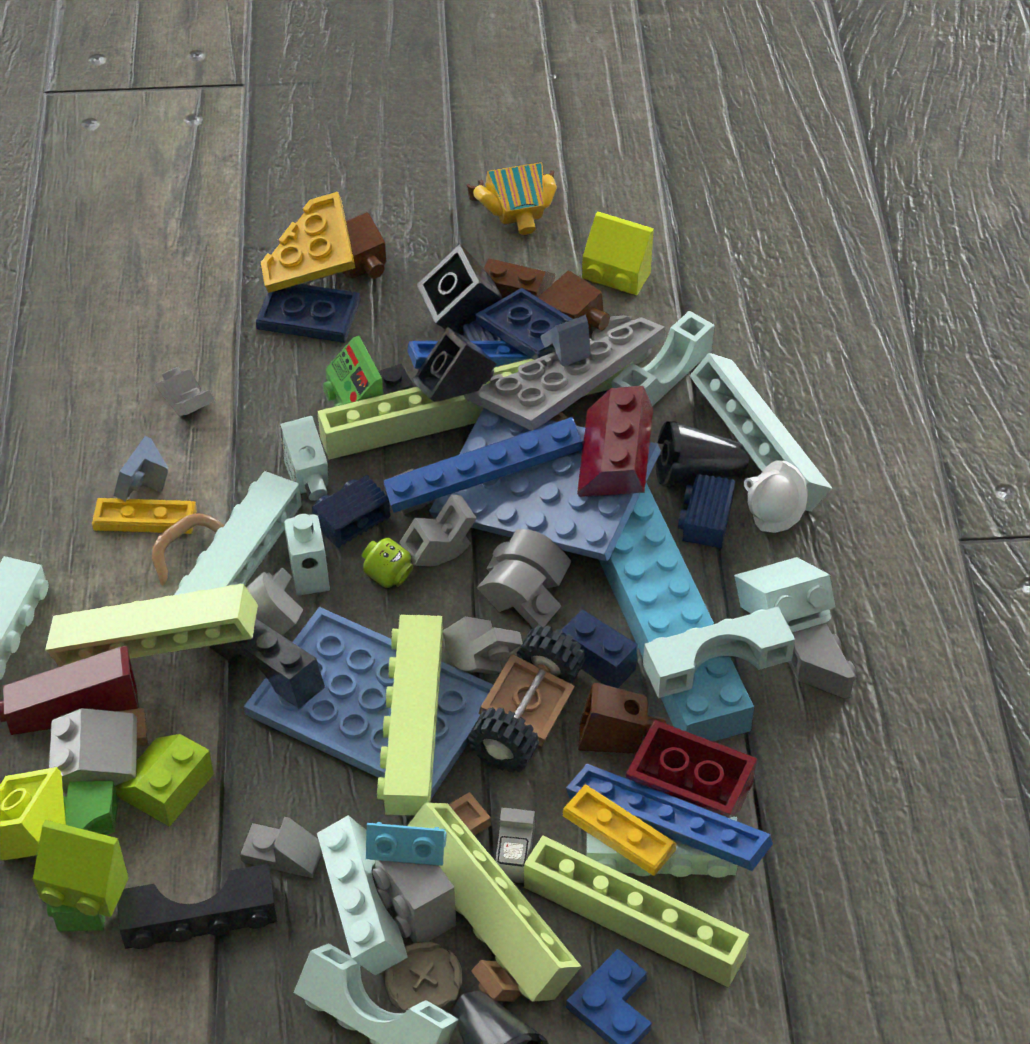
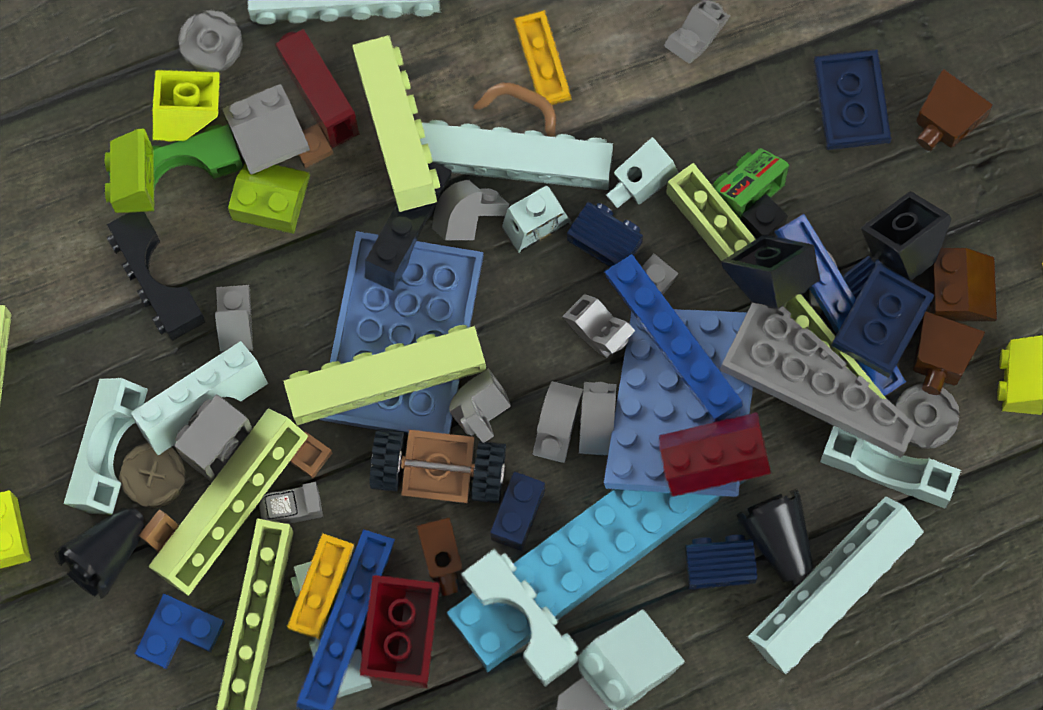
camera: 75 degrees right, 25 degrees up
sand blue slope [113,436,168,501] -> none
yellow plate [261,192,355,293] -> none
lime head [362,538,414,588] -> none
medium azure hinge [366,822,447,866] -> none
sand blue slope [540,315,591,366] -> none
white helmet [744,460,808,533] -> none

